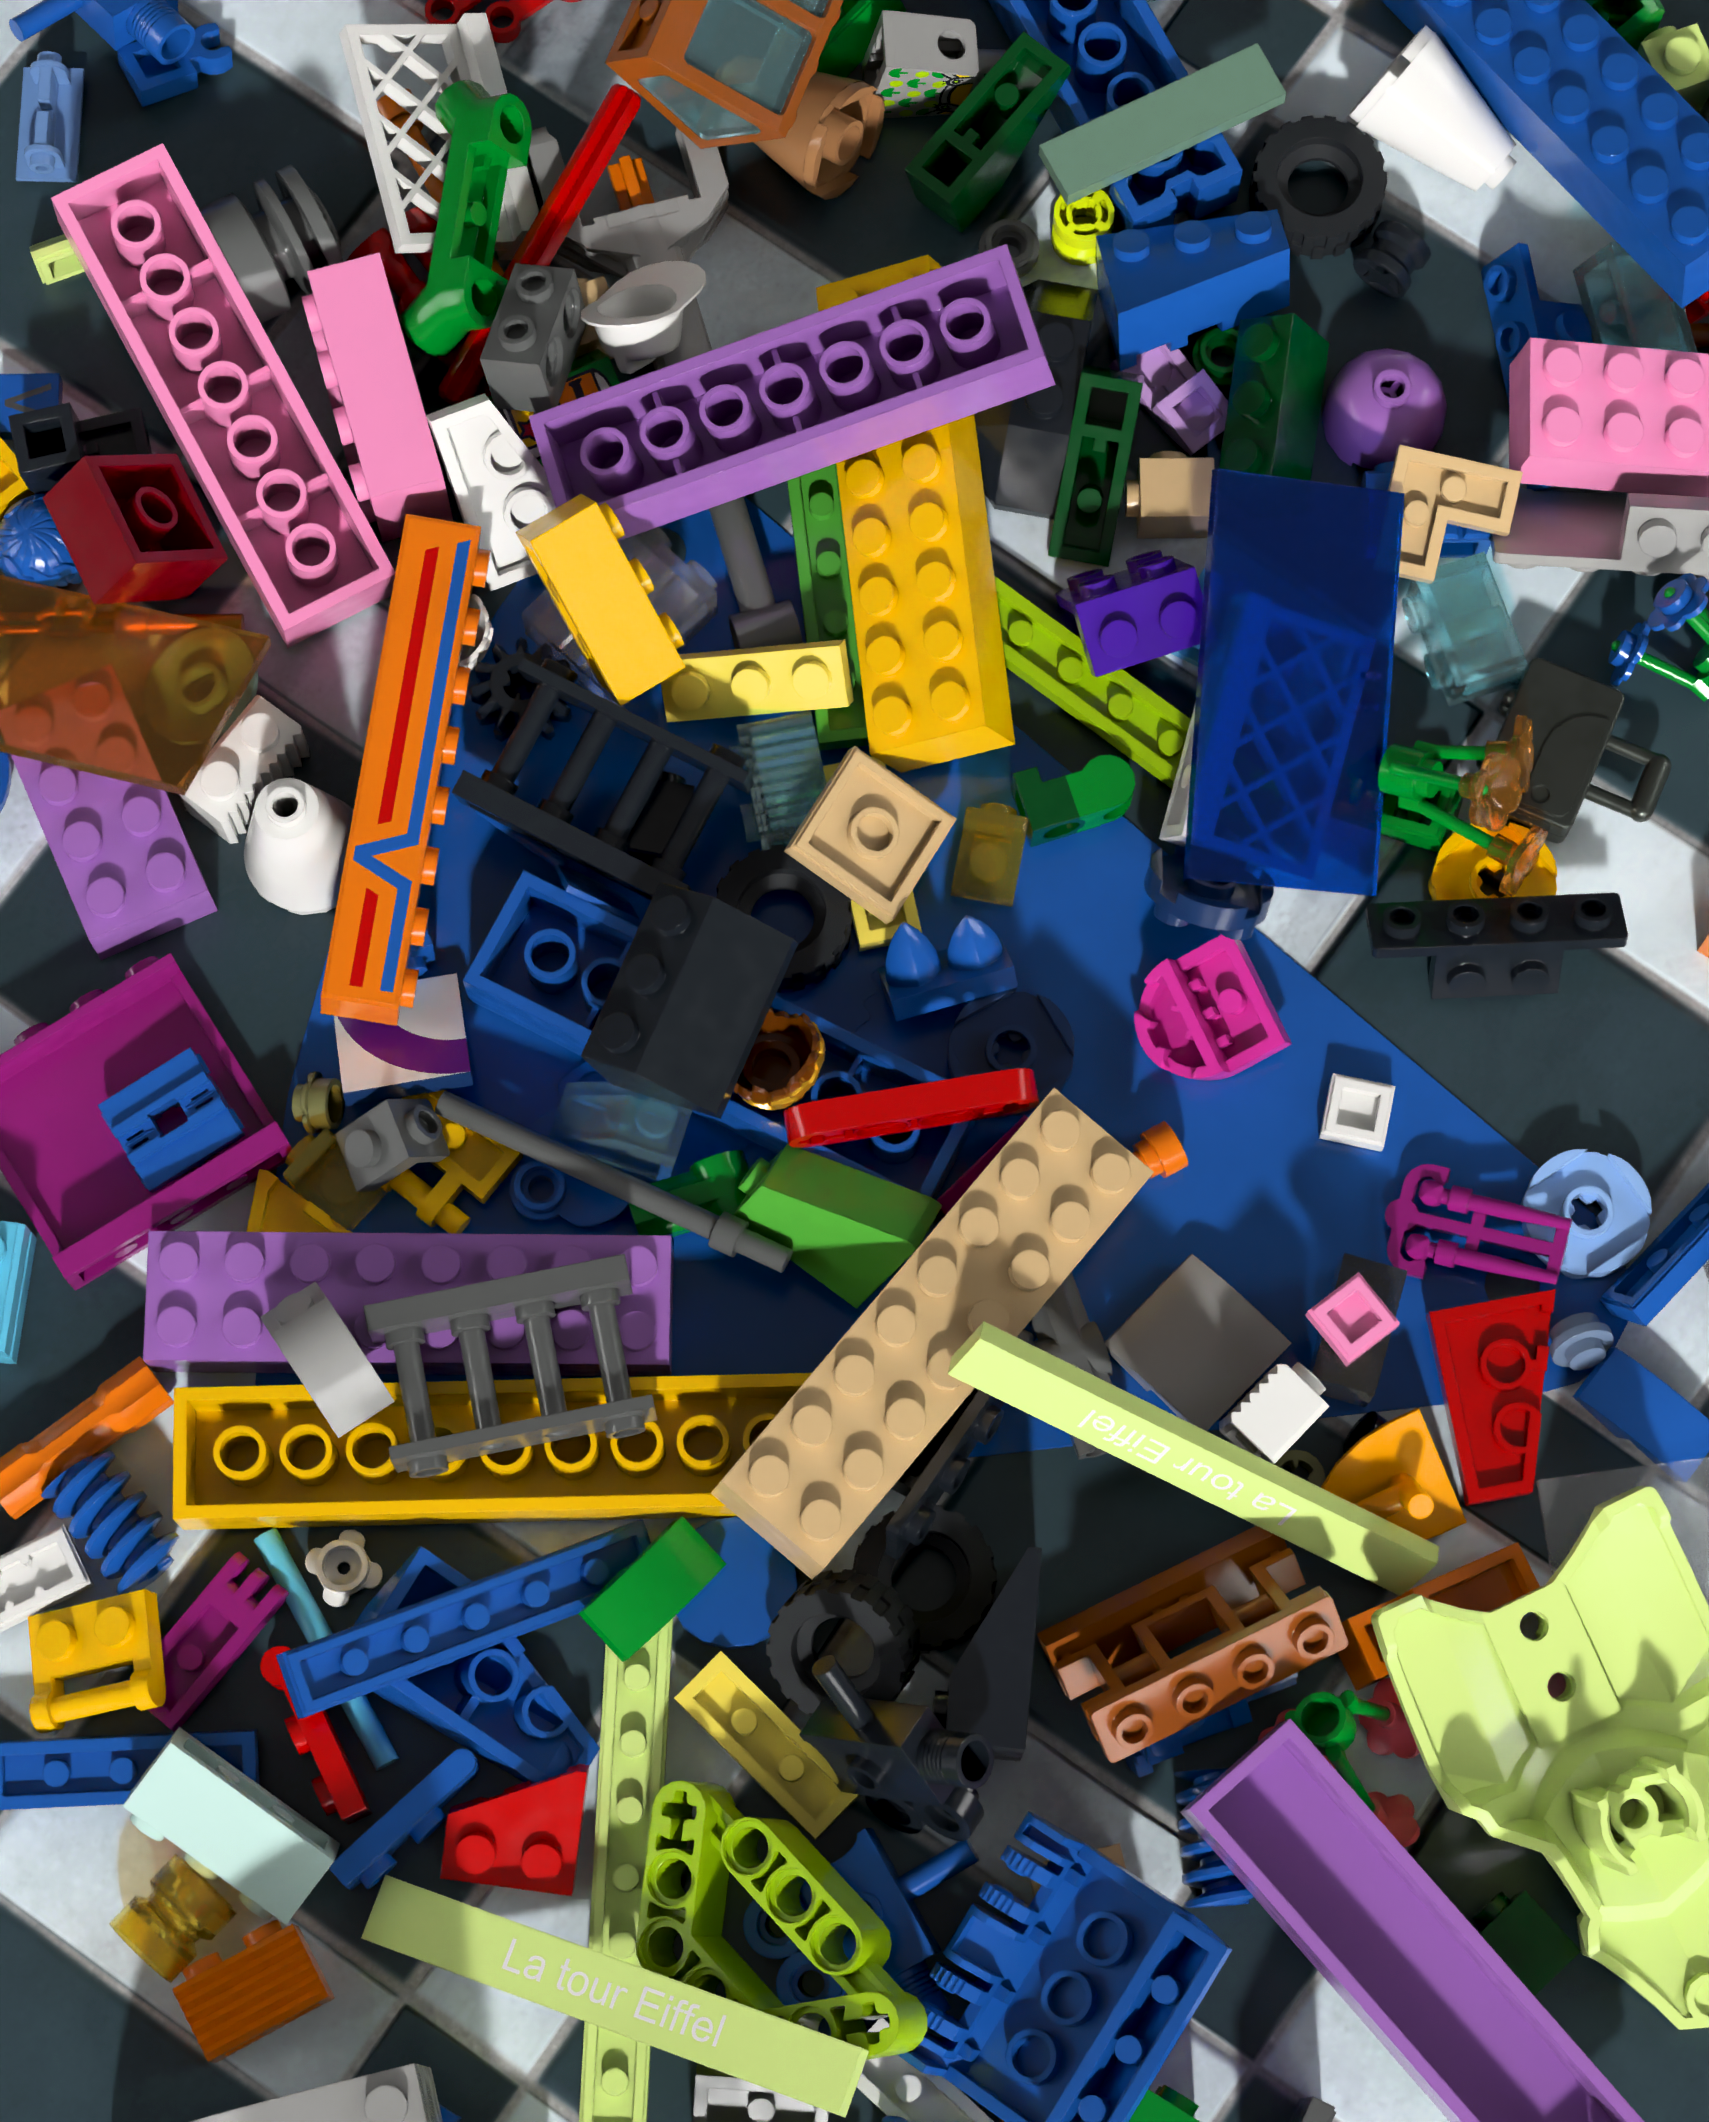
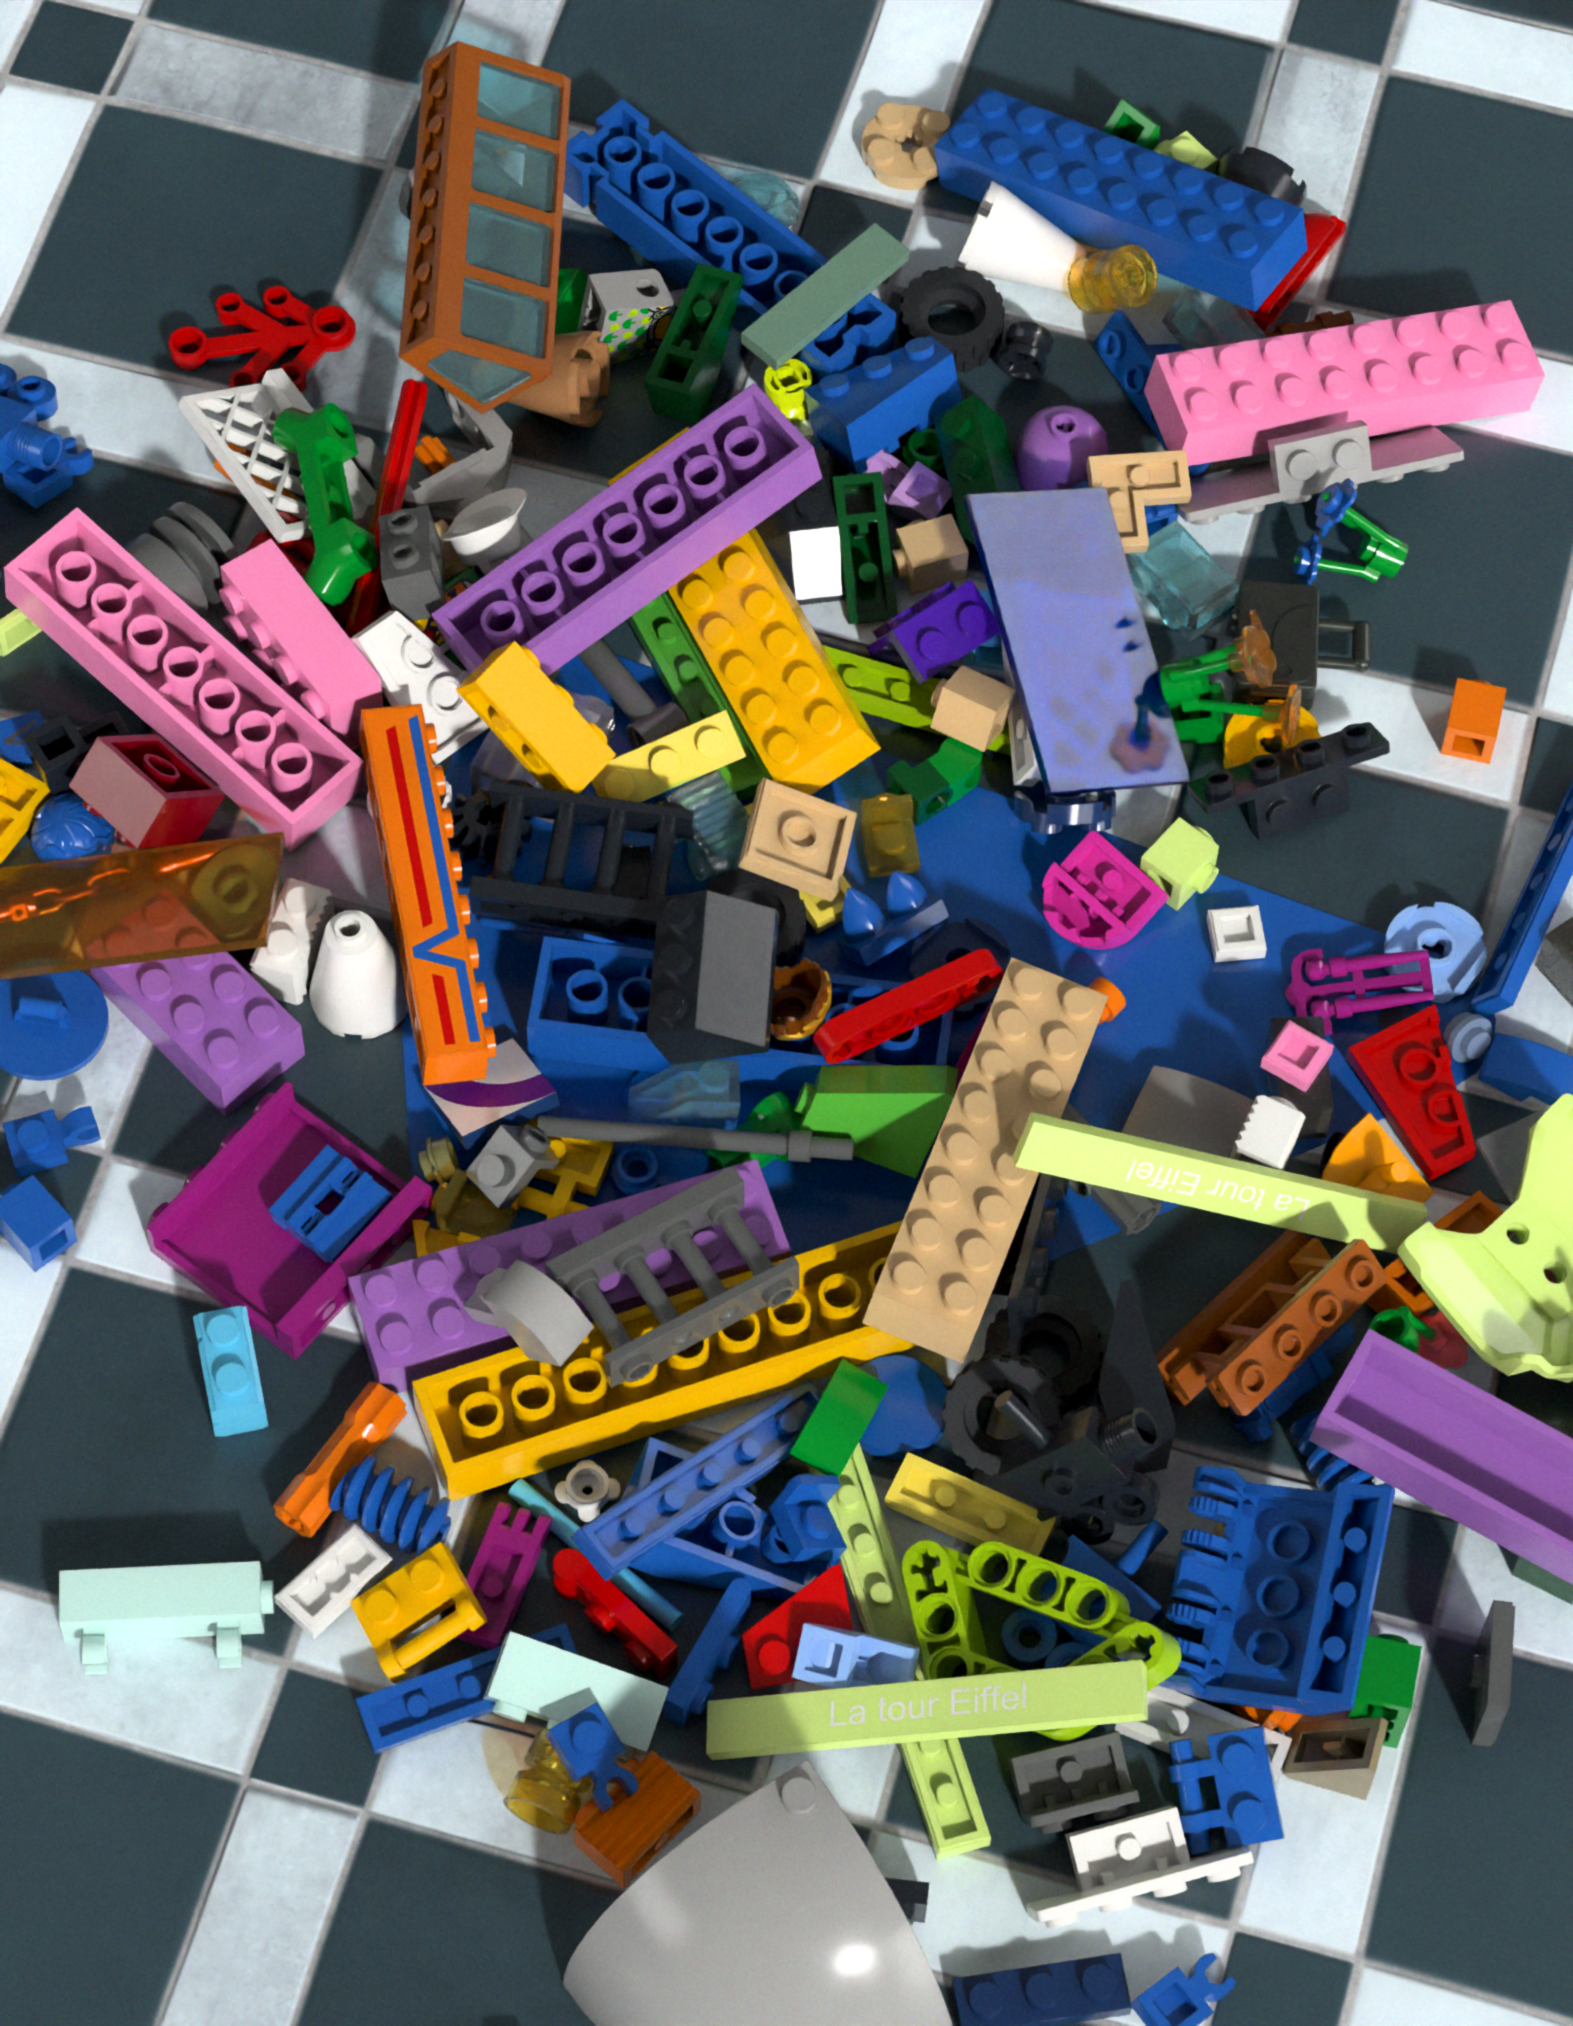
camera: 20 degrees left, 15 degrees down
none -> blue plate [546,1702,639,1812]
none -> blue bracket [769,1473,847,1561]
none -> light blue slope [792,1622,921,1689]
none -> tan brick [930,665,1016,752]
none -> clear yellow wheel [1068,244,1158,315]
none -> yellowish green brick [1139,817,1219,911]

